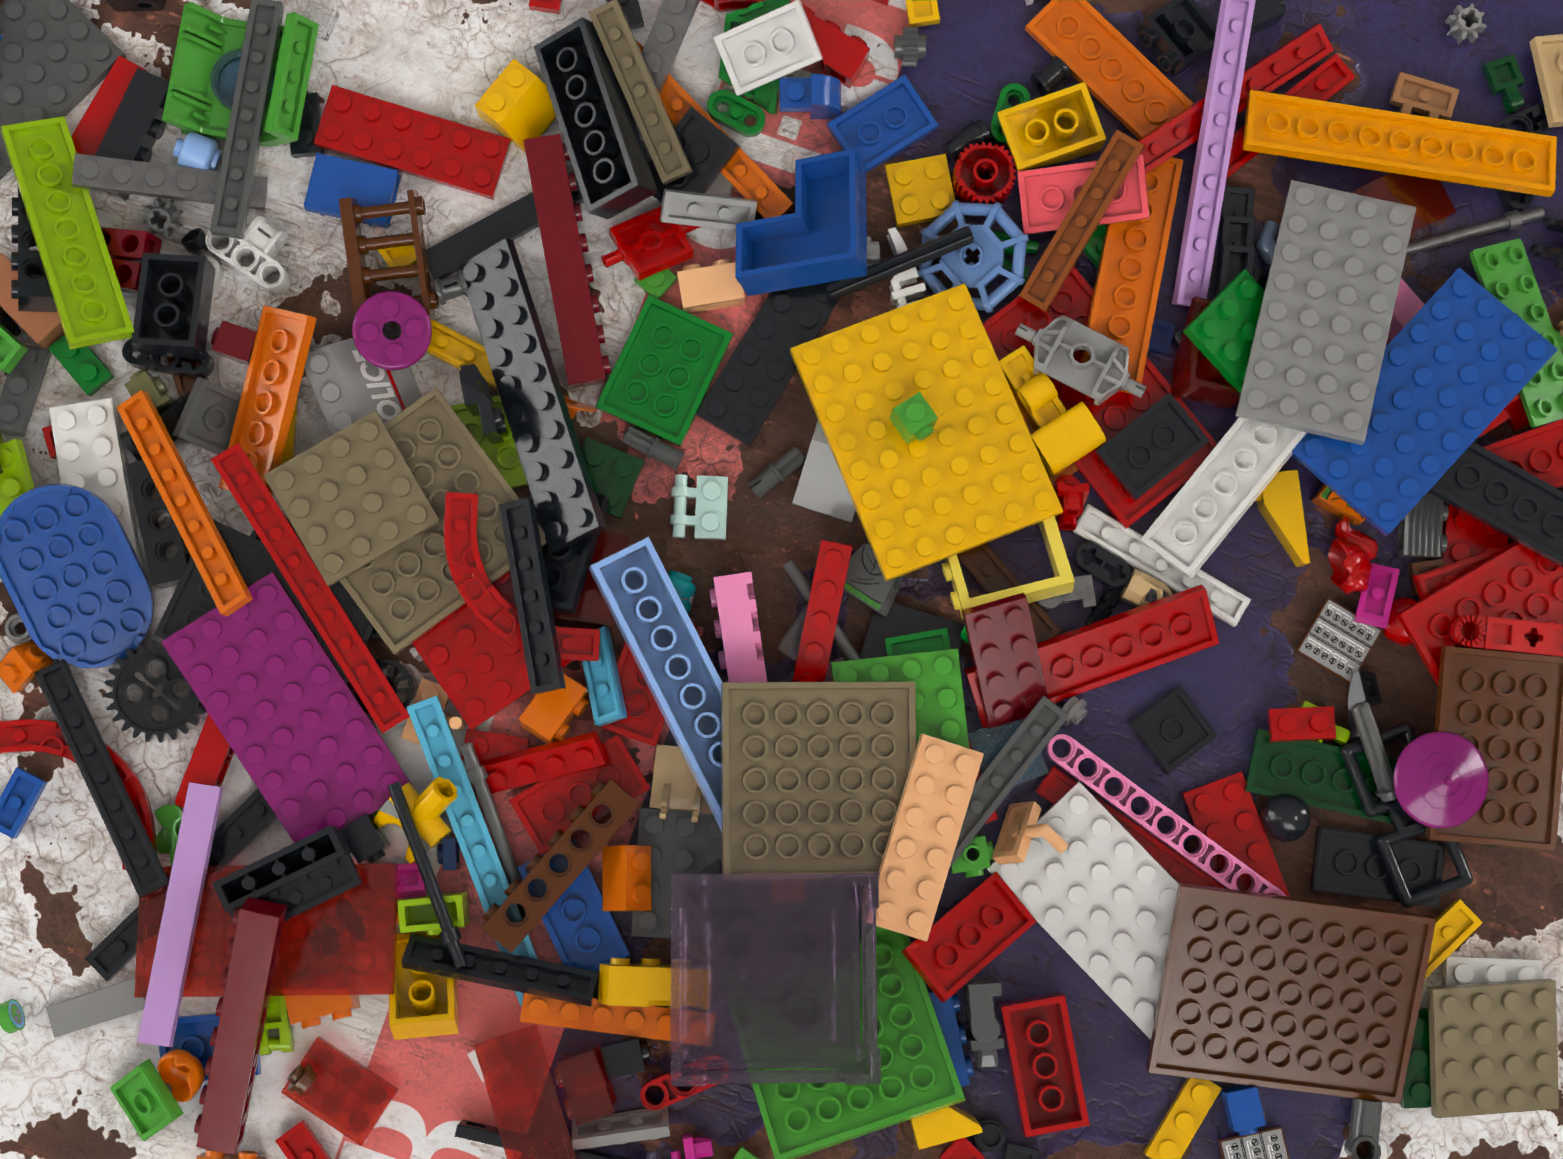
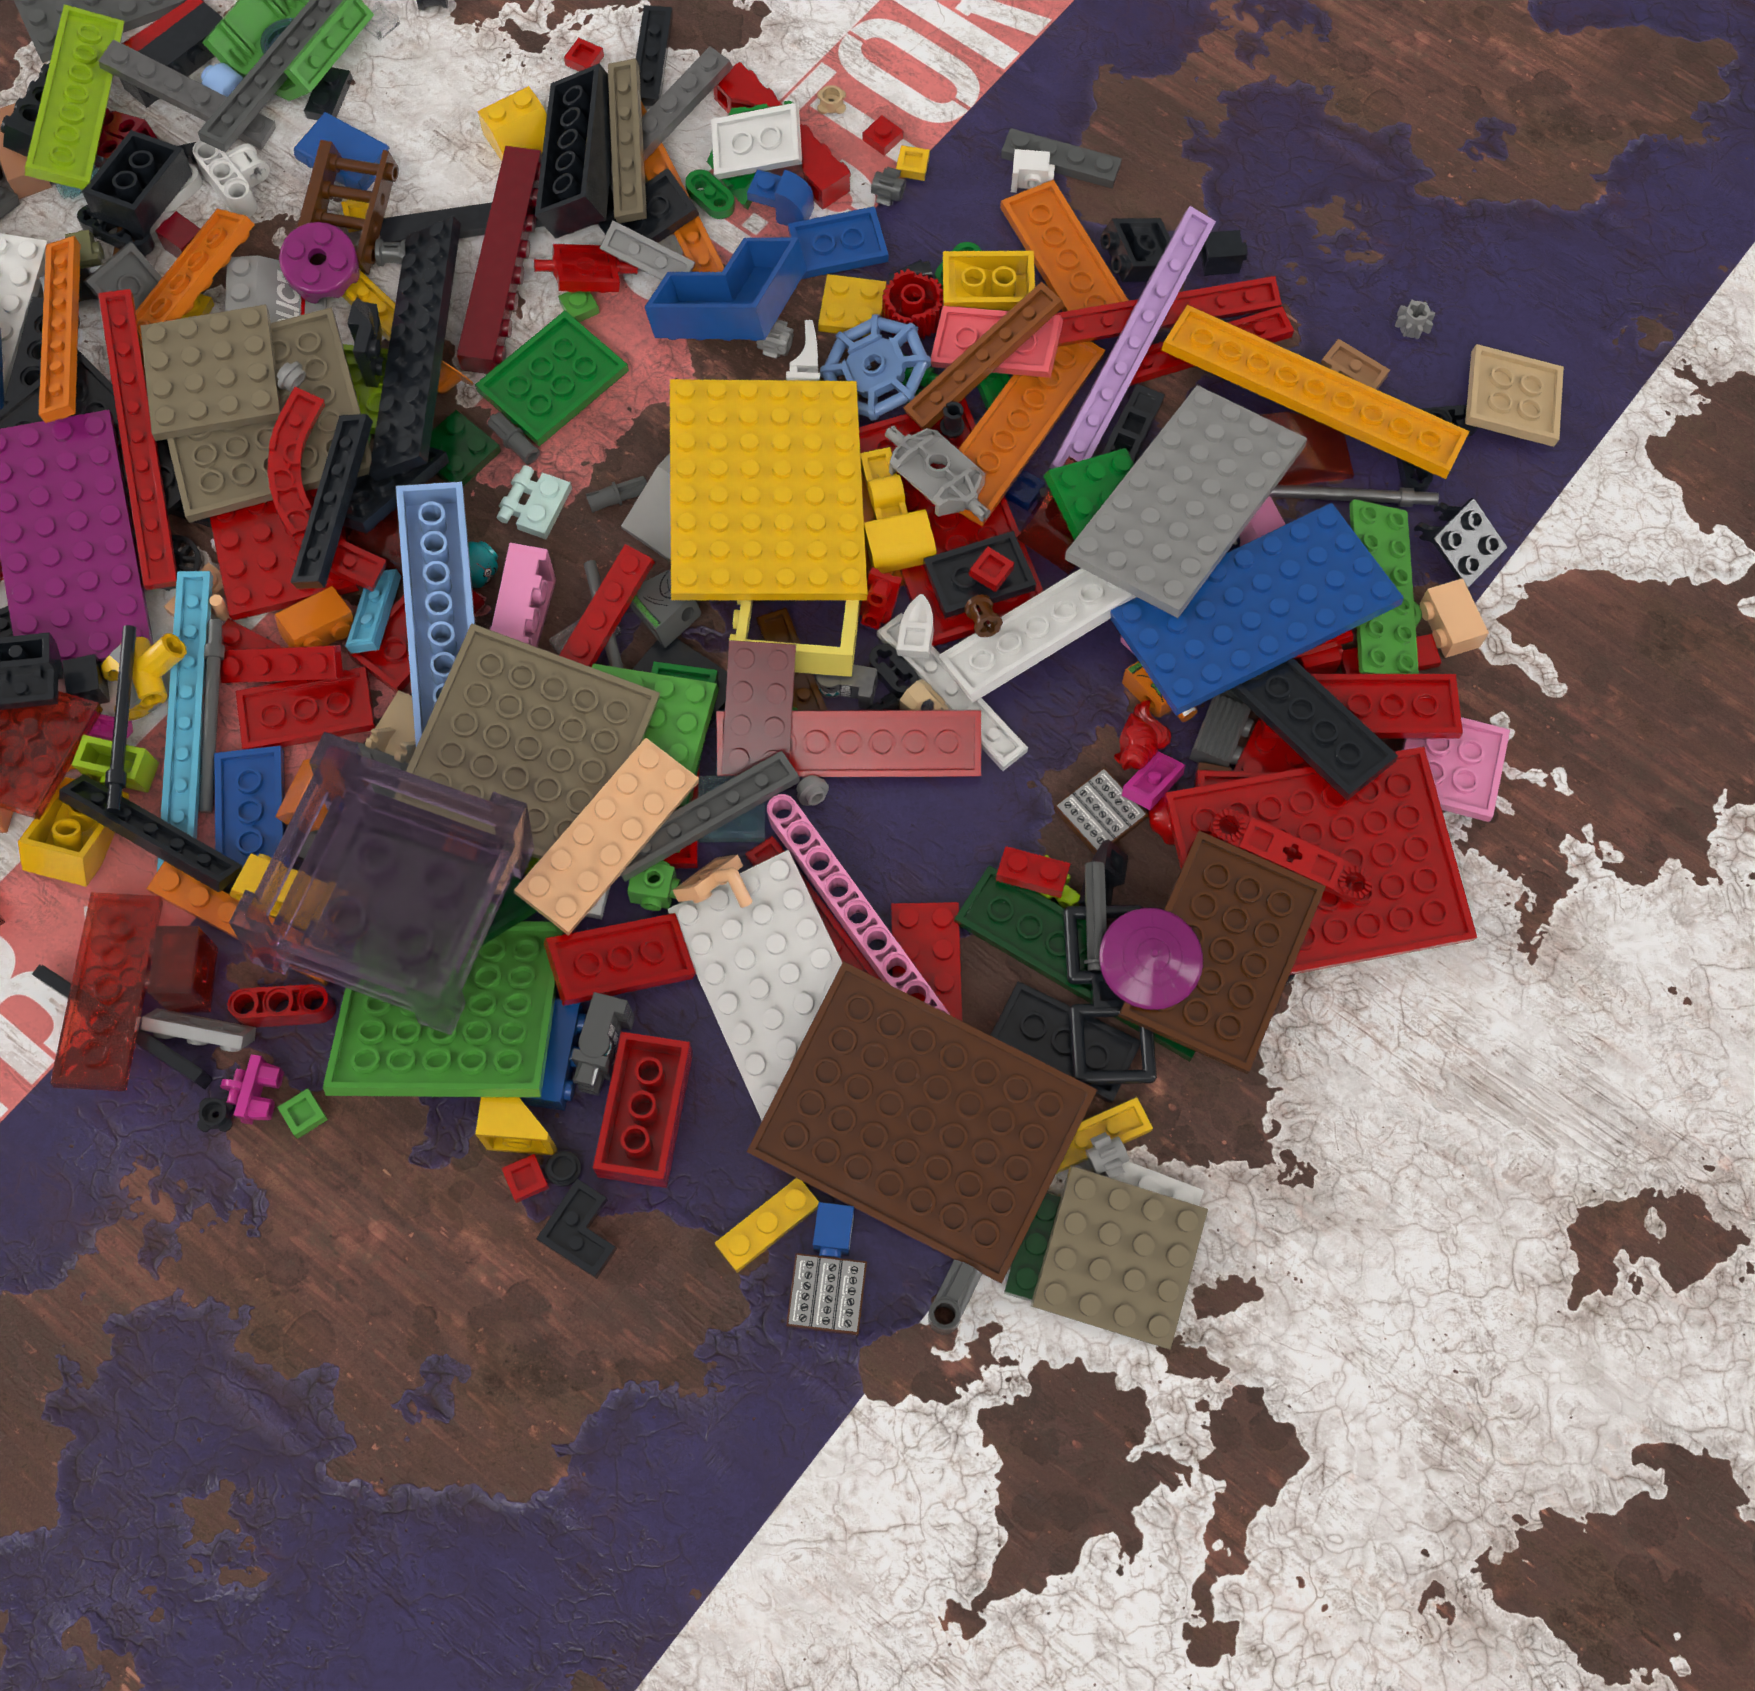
camera: 20 degrees right, 15 degrees down
green plate [48,334,114,397] -> none
dark grey gear [142,198,183,237] -> none
red plate [314,85,511,200] -> none
dark blue plate [437,838,461,871] -> none
reddish brown brick [482,779,640,953] -> none
black brick [600,1037,651,1080] -> none
light nougat brick [677,259,745,314] -> none
black plate [696,282,841,448] -> none
black axle [826,226,974,300] -> none
bright green brick [890,392,938,445] -> none
black bush [1030,56,1072,96] -> none
black tile [1128,686,1217,774] -> none
yellow slope [1255,470,1310,567] -> none
black hair [1261,794,1311,842] -> none
dark green plate [1482,54,1525,115] -> none
none -> light grey plate [276,361,306,392]
none -> white plate [896,594,934,658]
none -> black pin [940,402,965,439]
none -> reddish brown bush [964,594,1003,637]
none -> red plate [969,546,1014,592]
none -> light grey gear [1086,1132,1129,1178]

